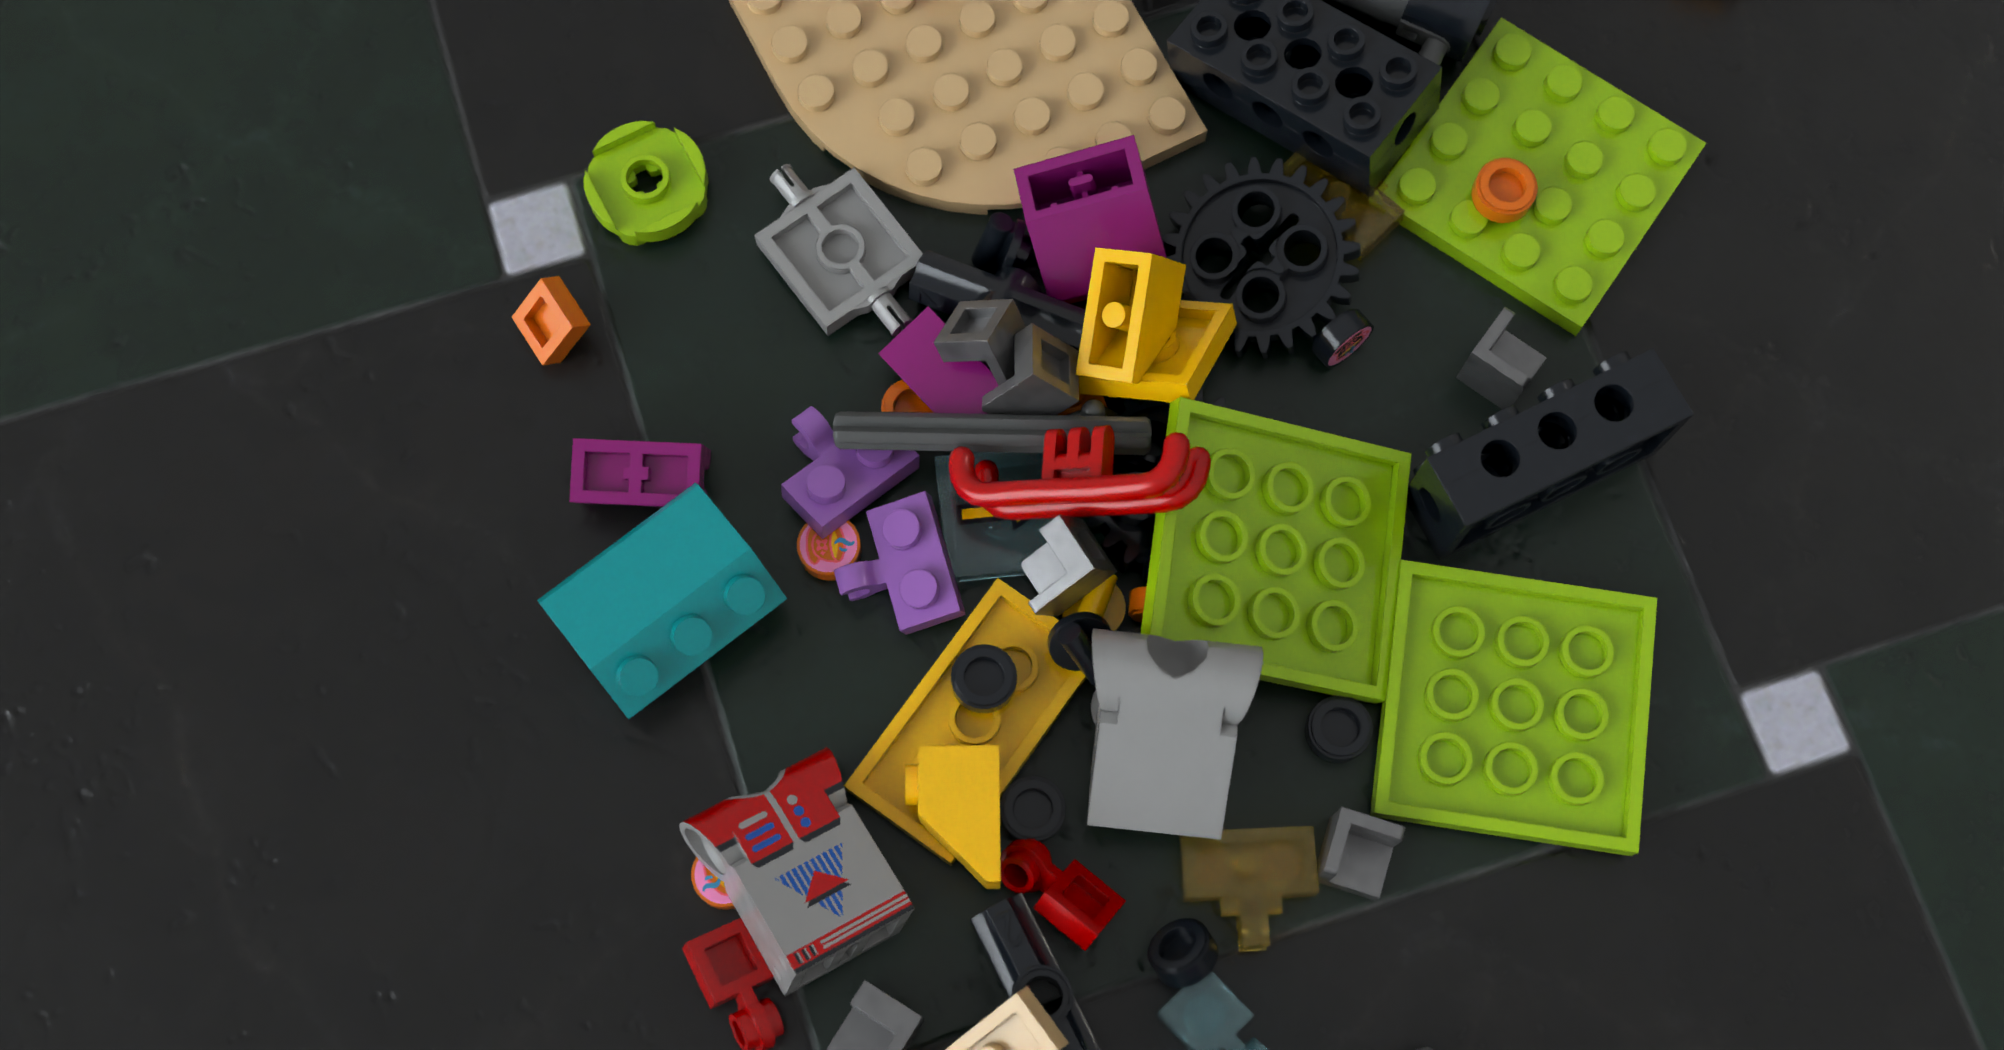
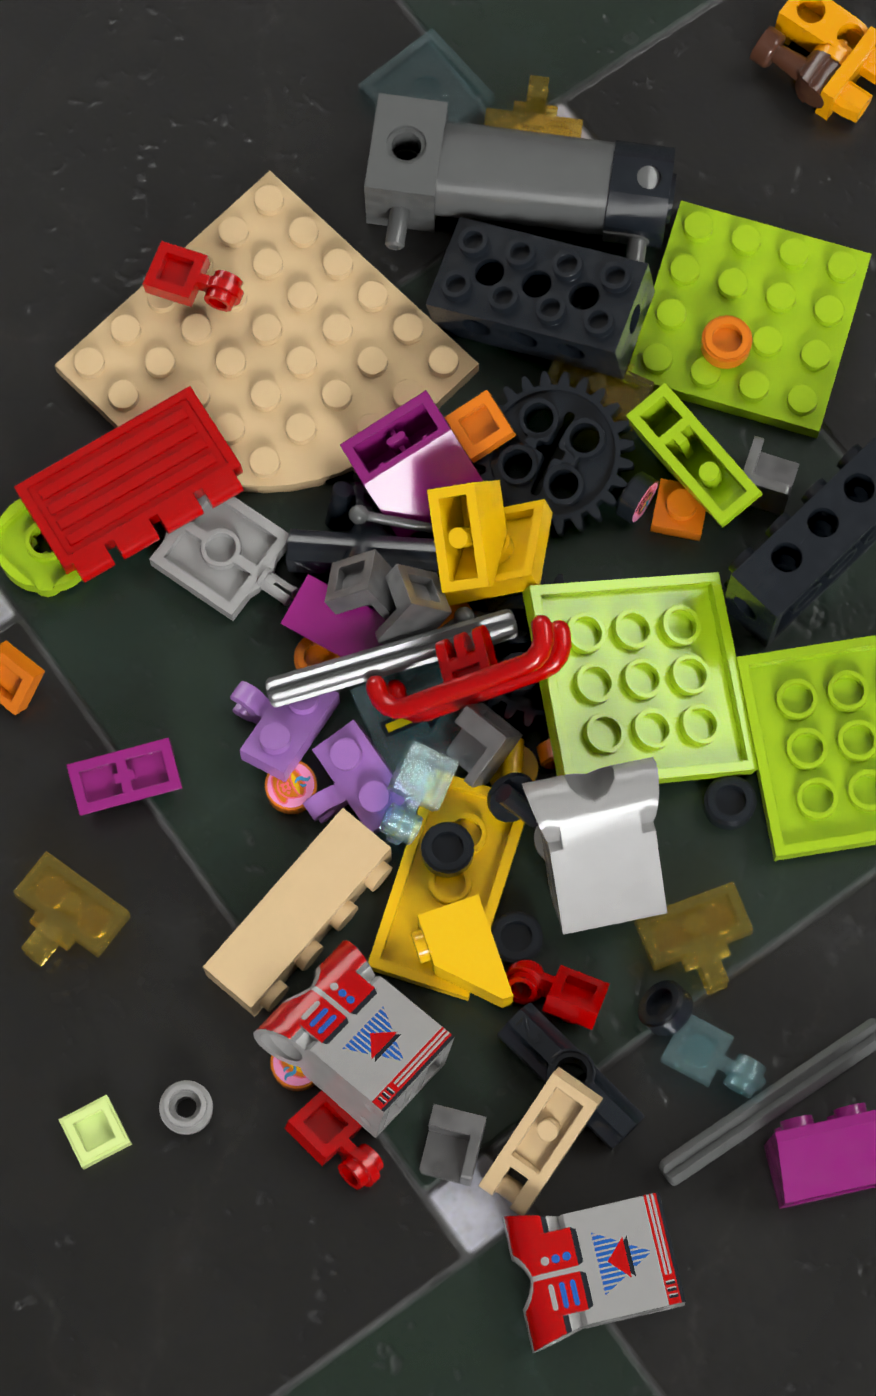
camera: 15 degrees left, 0 degrees up
teal slope [537,482,787,719] -> none
flat silver panel [1312,807,1406,901] -> none
none -> clear yellow hinge [13,851,131,967]
none -> red hinge [14,386,244,583]
none -> yellowish green tile [58,1095,132,1169]
none -> light grey plate [159,1080,213,1135]
none -> tan brick [203,808,393,1017]
none -> dark grey hinge [349,505,433,534]
none -> clear light blue plate [379,740,459,845]
none -> orange plate [444,390,517,463]
none -> lime slope [626,383,763,528]
none -> orange plate [650,478,706,541]

